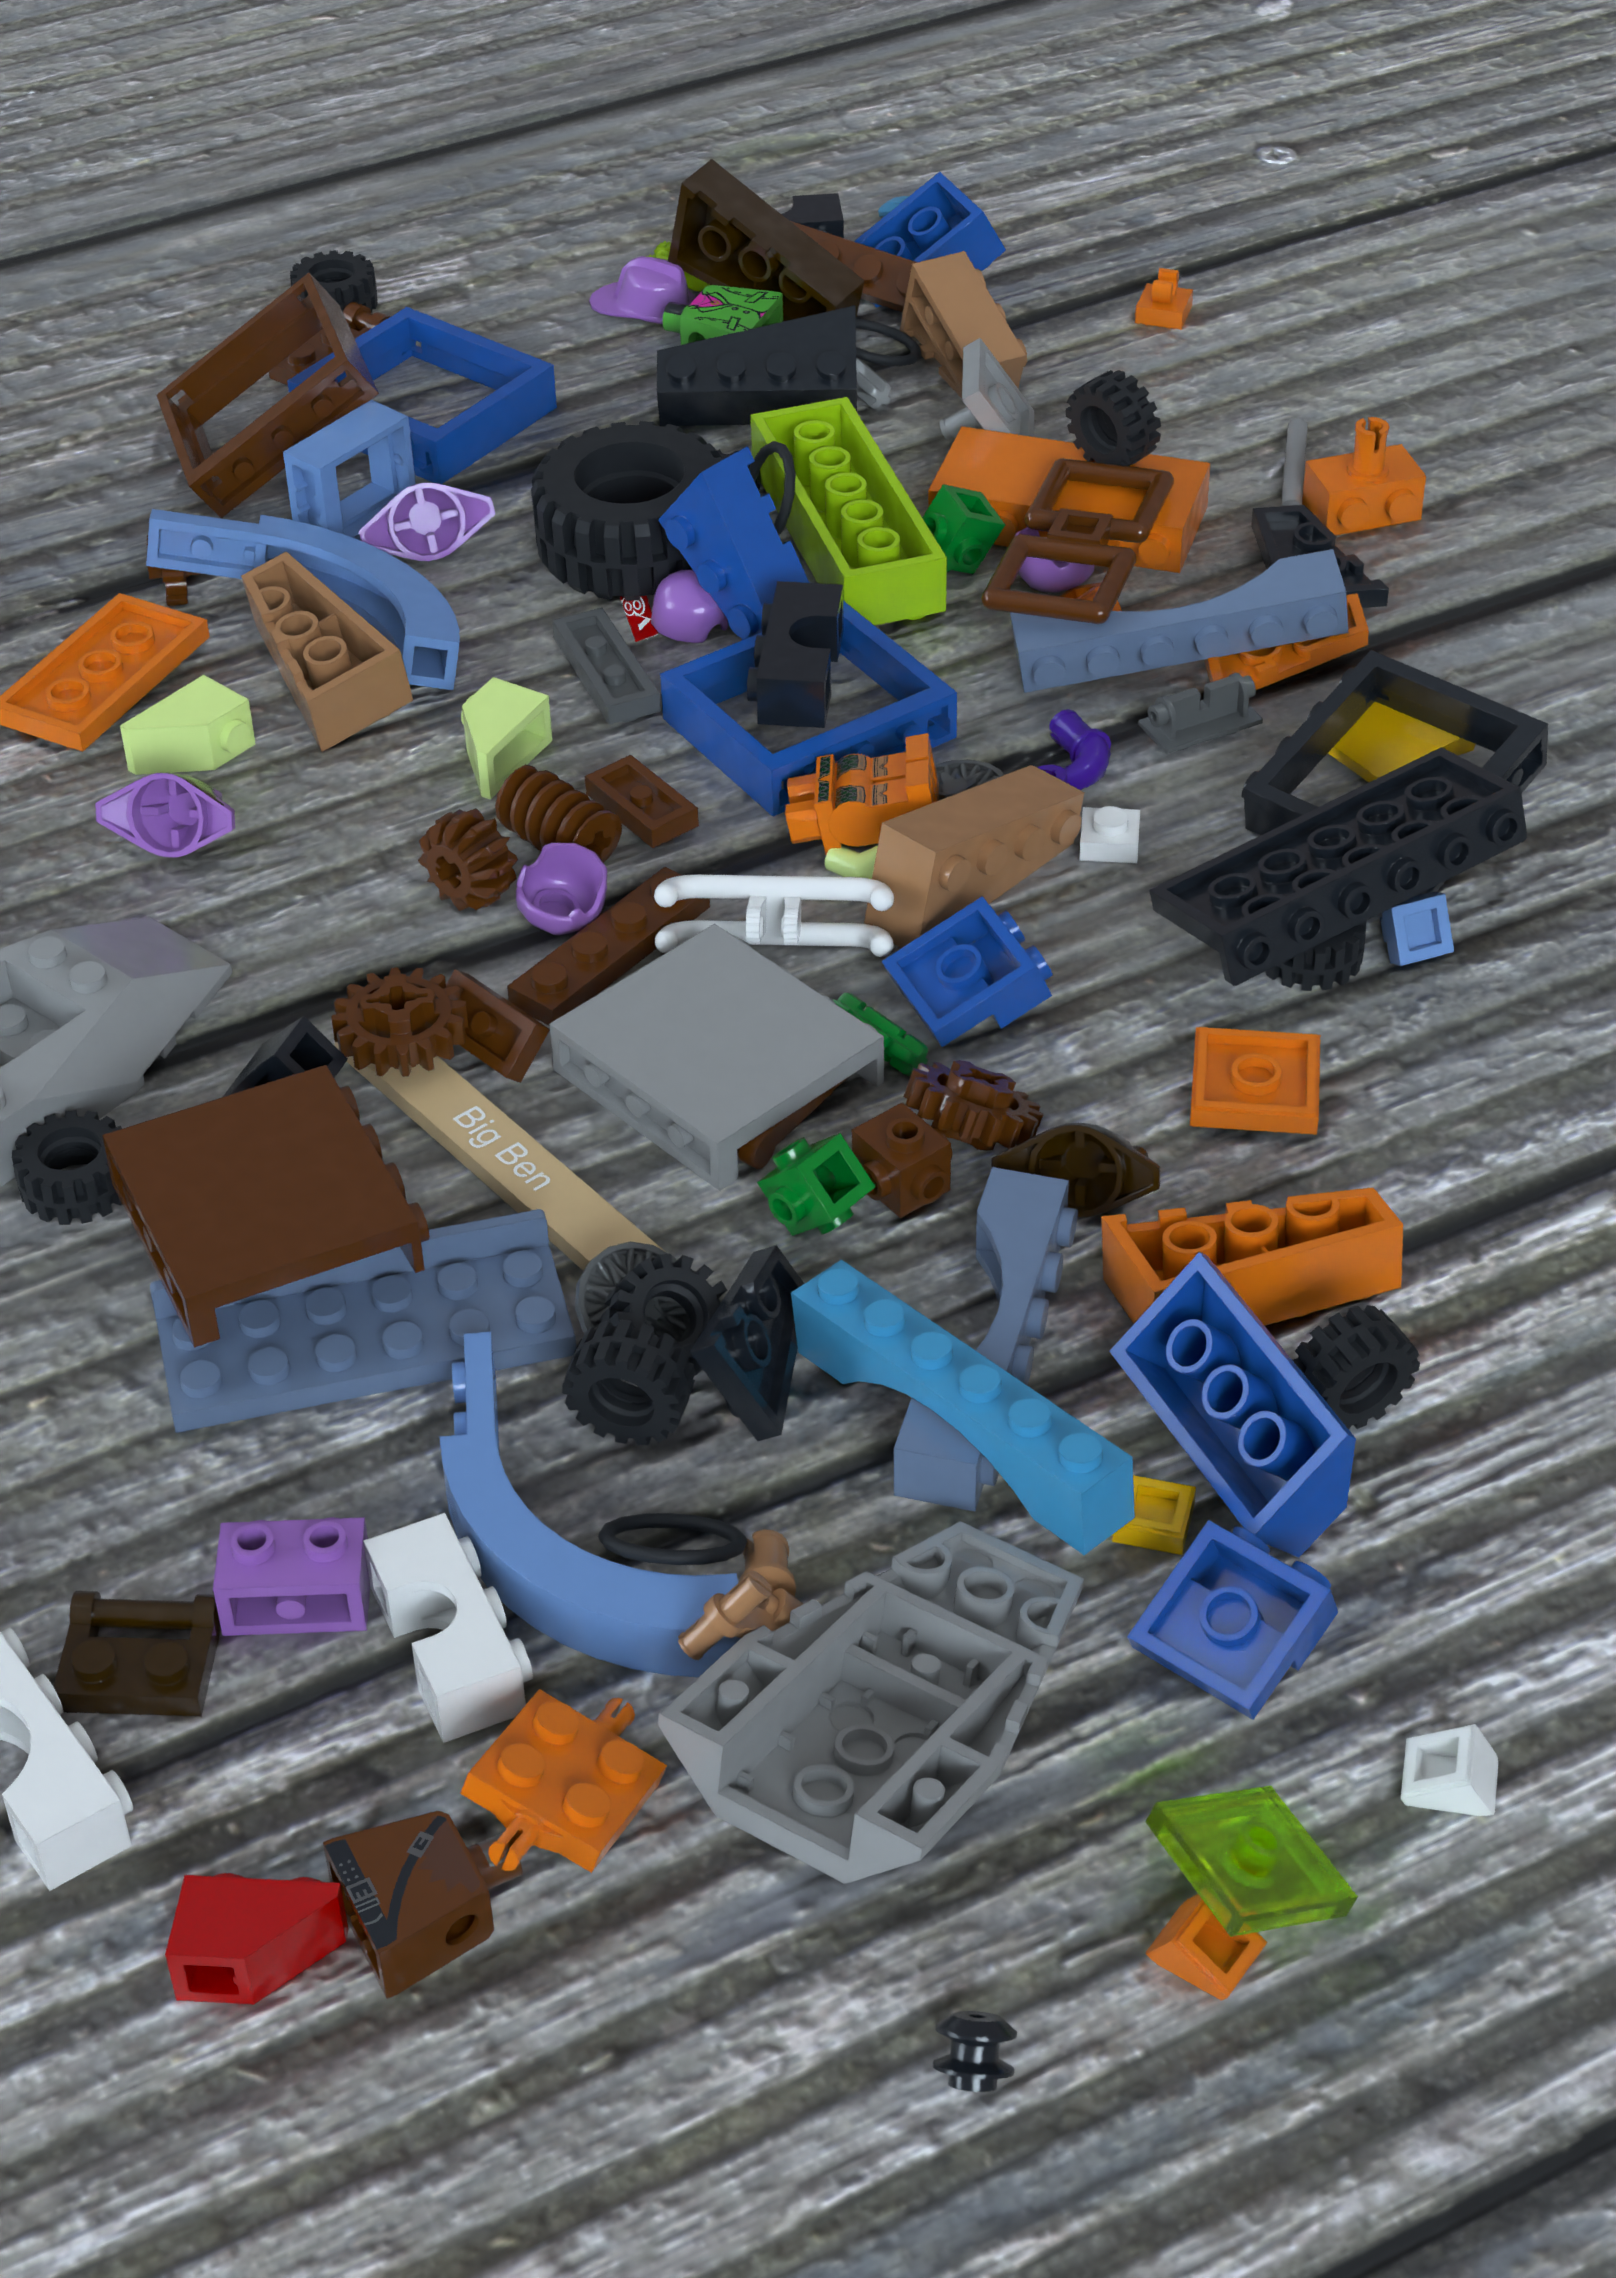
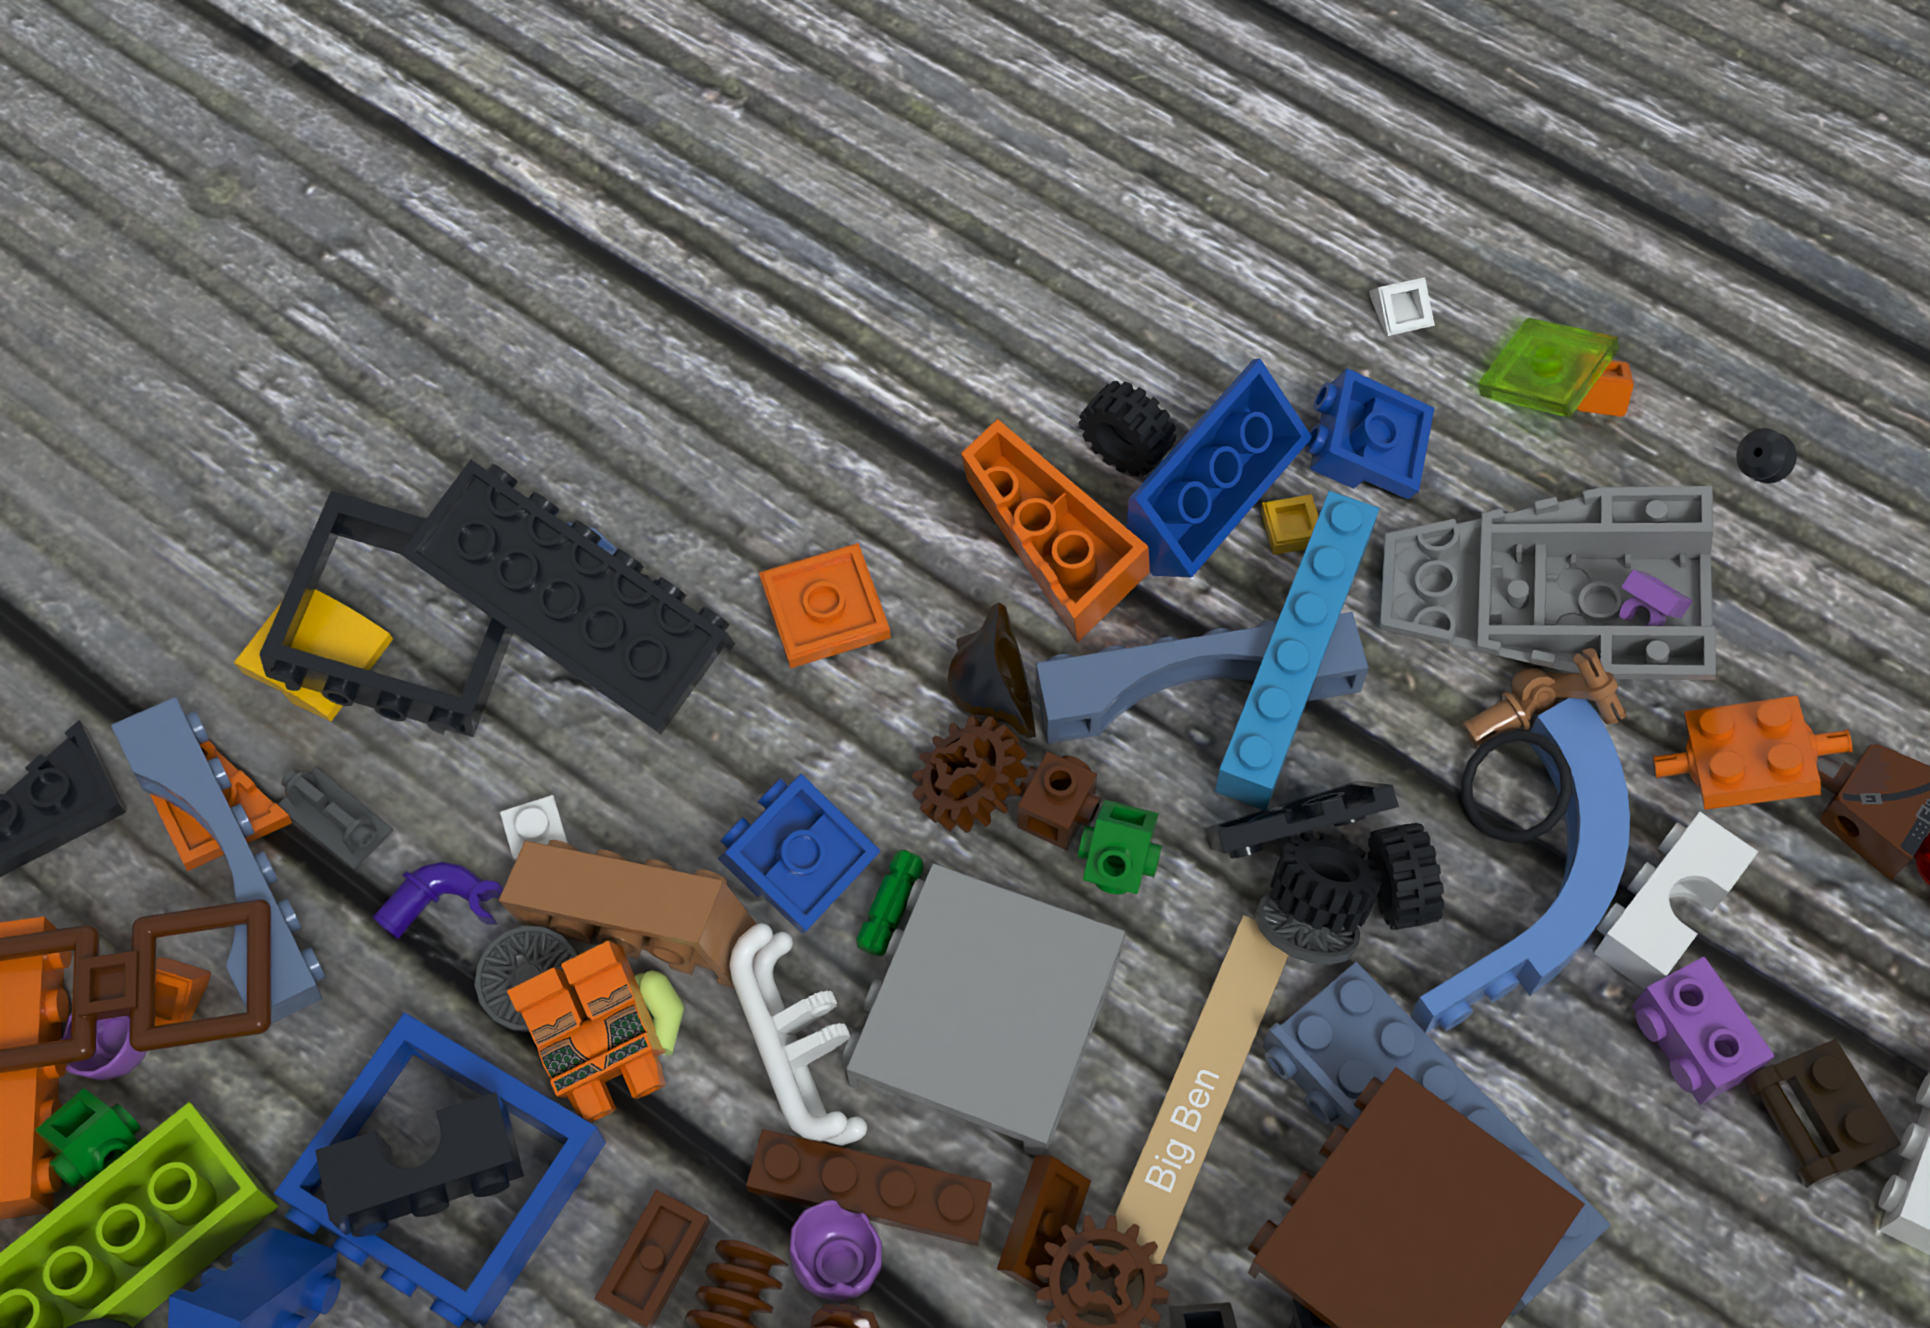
camera: 115 degrees left, 20 degrees up
none -> medium lavender tile [1619,569,1693,626]

